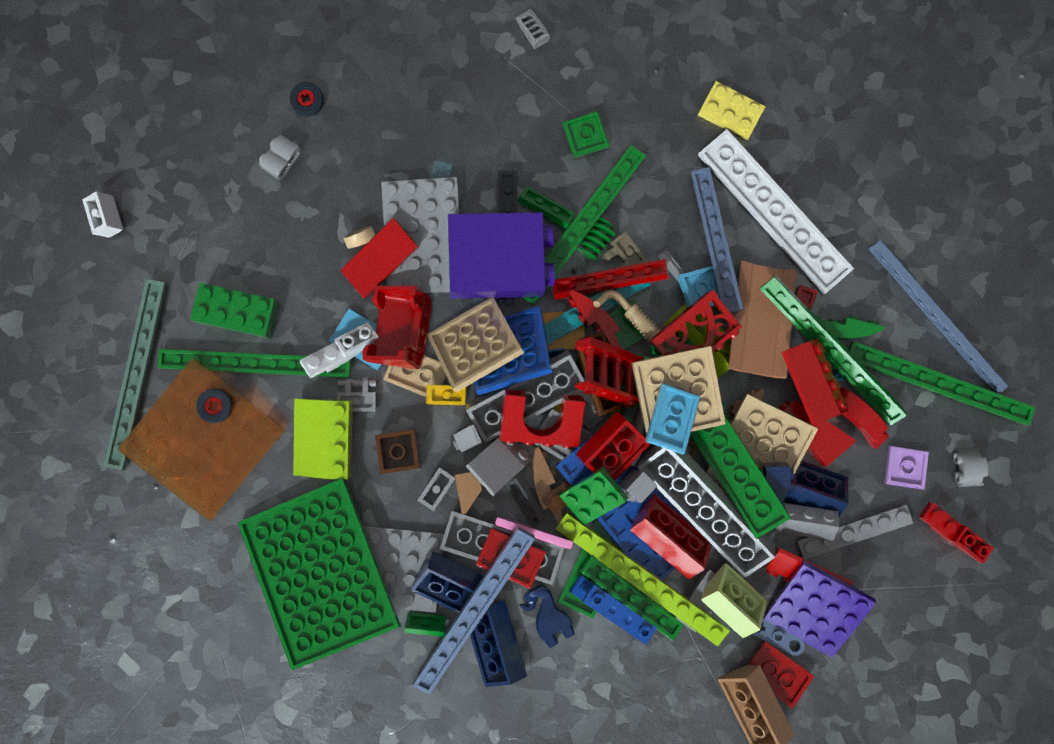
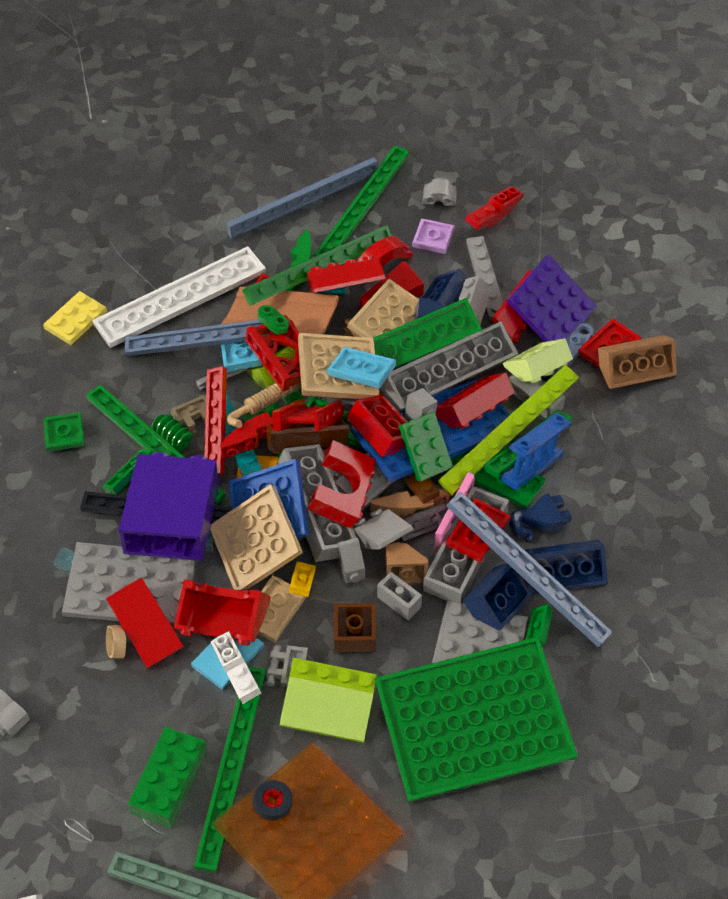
camera: 80 degrees left, 30 degrees down
none -> green plate [257,305,289,335]

